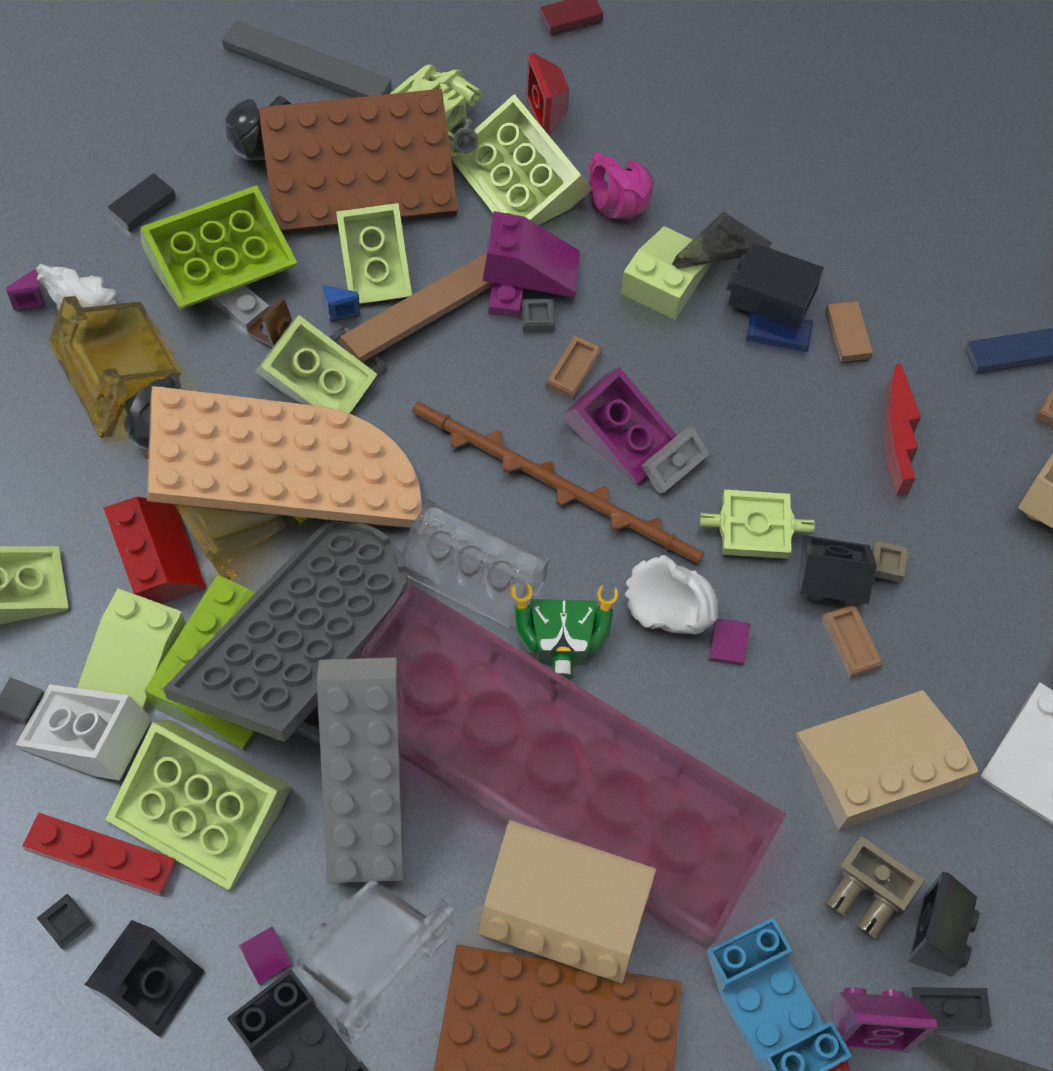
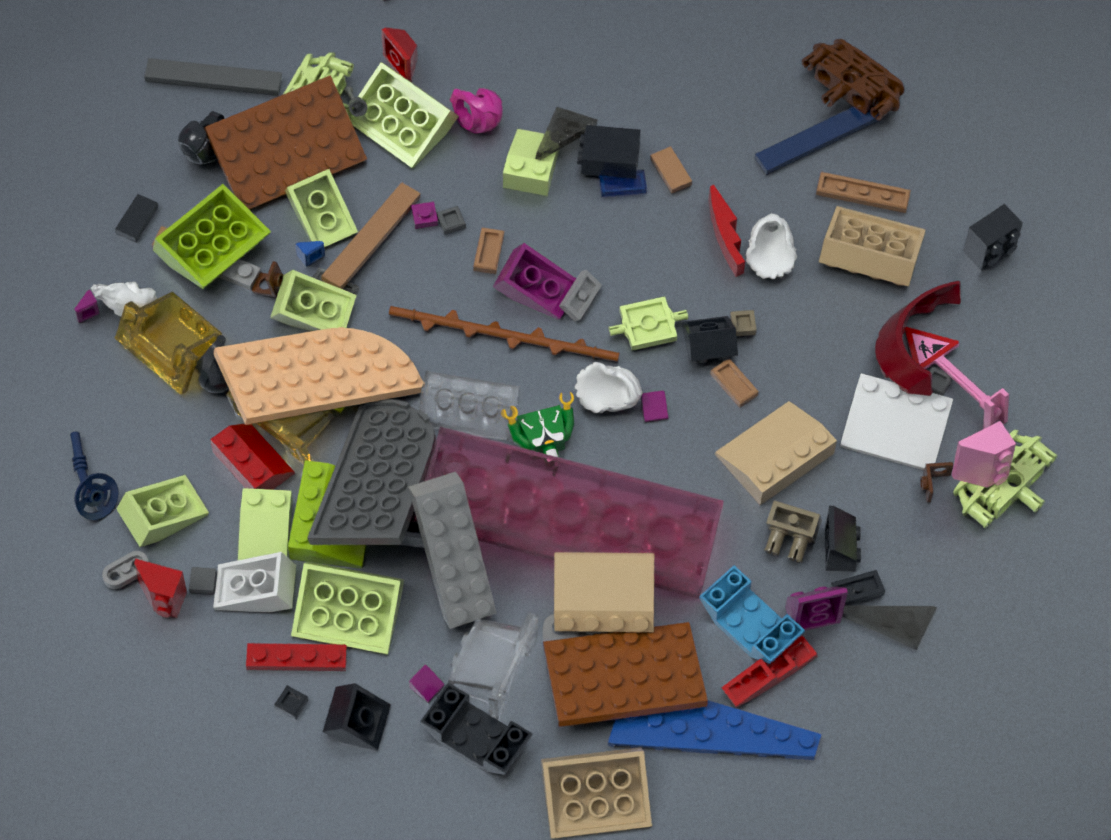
camera: 15 degrees left, 0 degrees up
magenta slope [482,211,580,297] -> none
none -> white piece [746,213,797,280]

